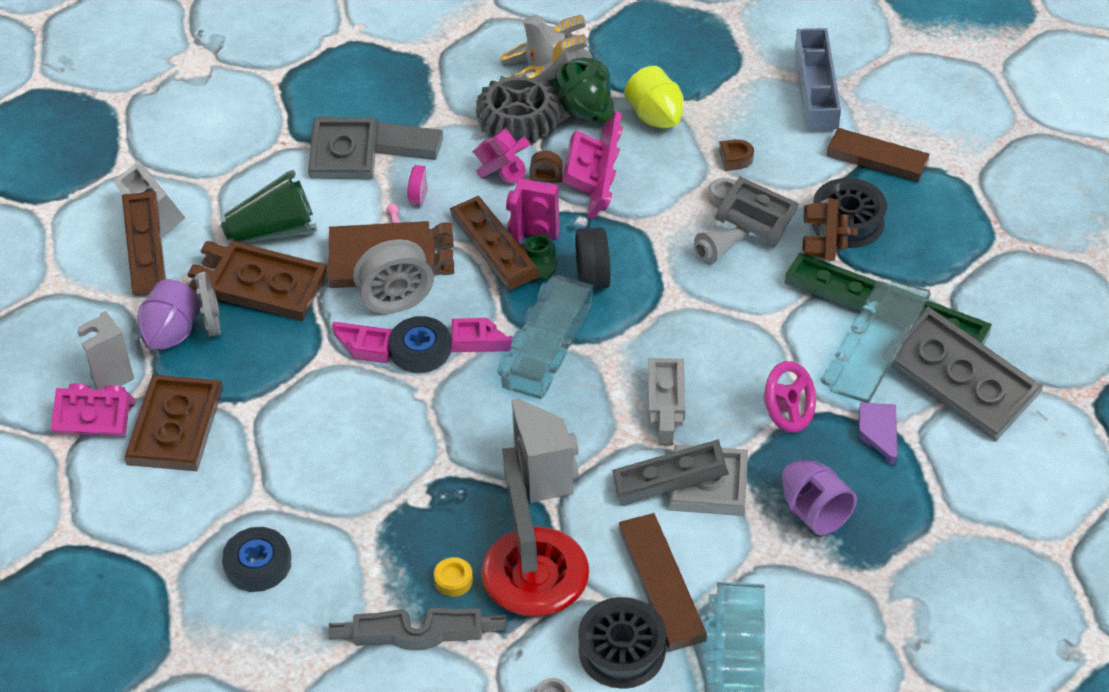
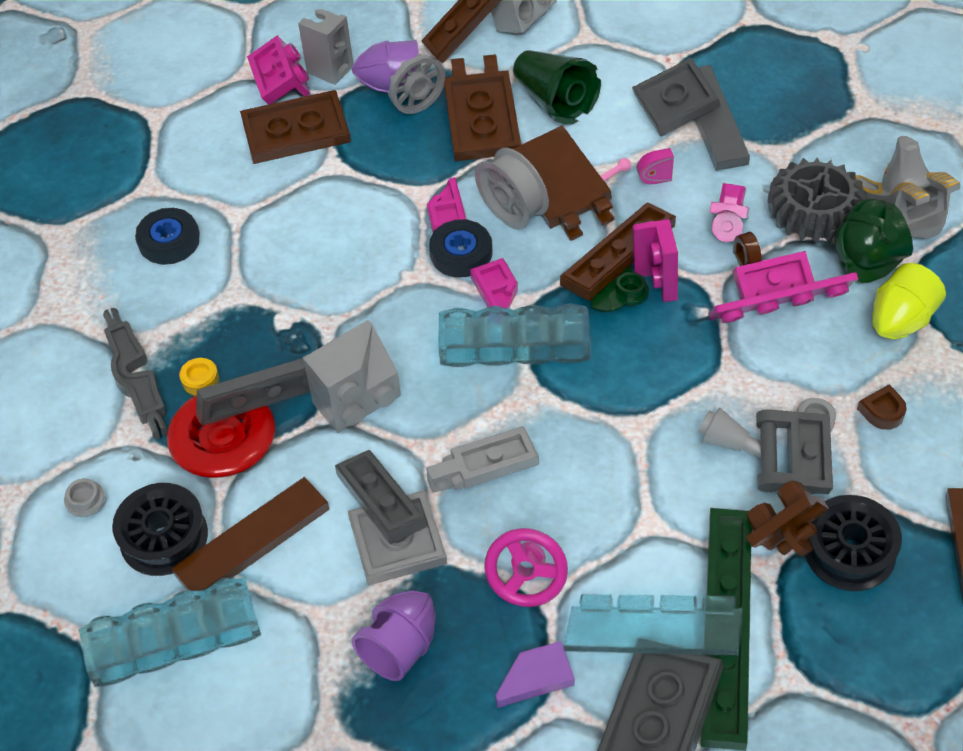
camera: 70 degrees right, 5 degrees up
black tyre [575,227,611,290] -> none

